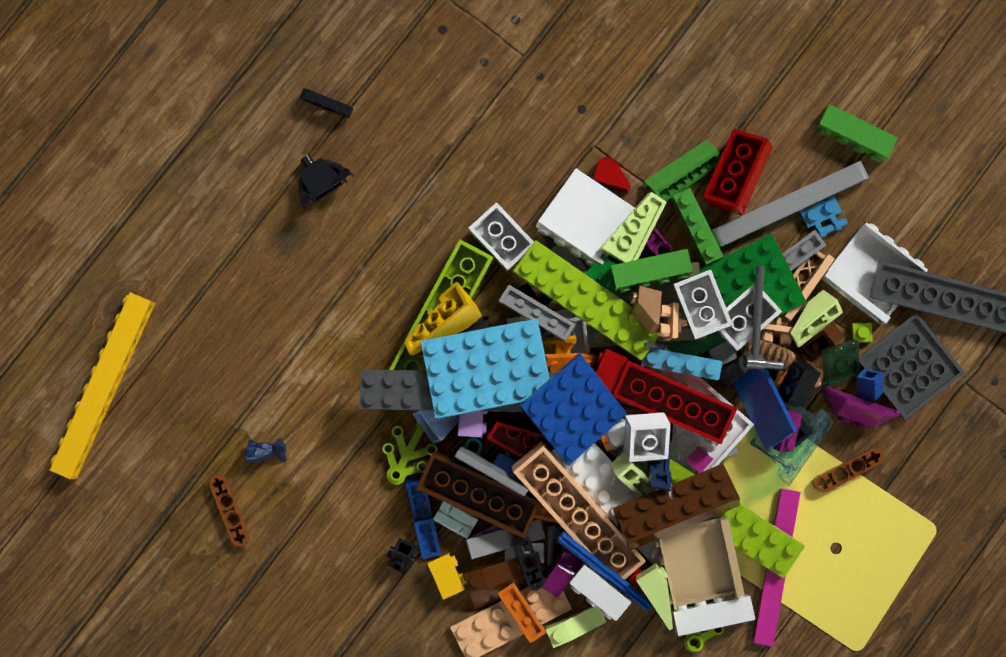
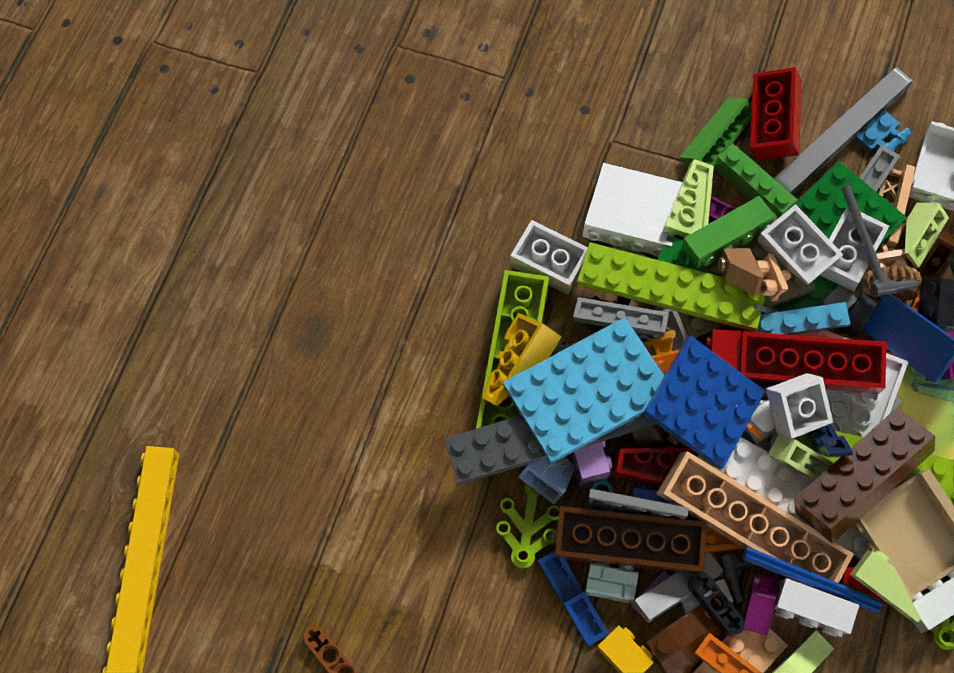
camera: 15 degrees left, 15 degrees down
dark blue animal [245,438,287,463] -> none
black torso [298,154,354,209] -> none
black beam [299,88,353,118] -> none
black brick [386,538,417,573] -> none
red slope [593,157,631,193] -> none
dark pink tile [685,446,713,473] -> none
bright green brick [815,104,898,162] -> none

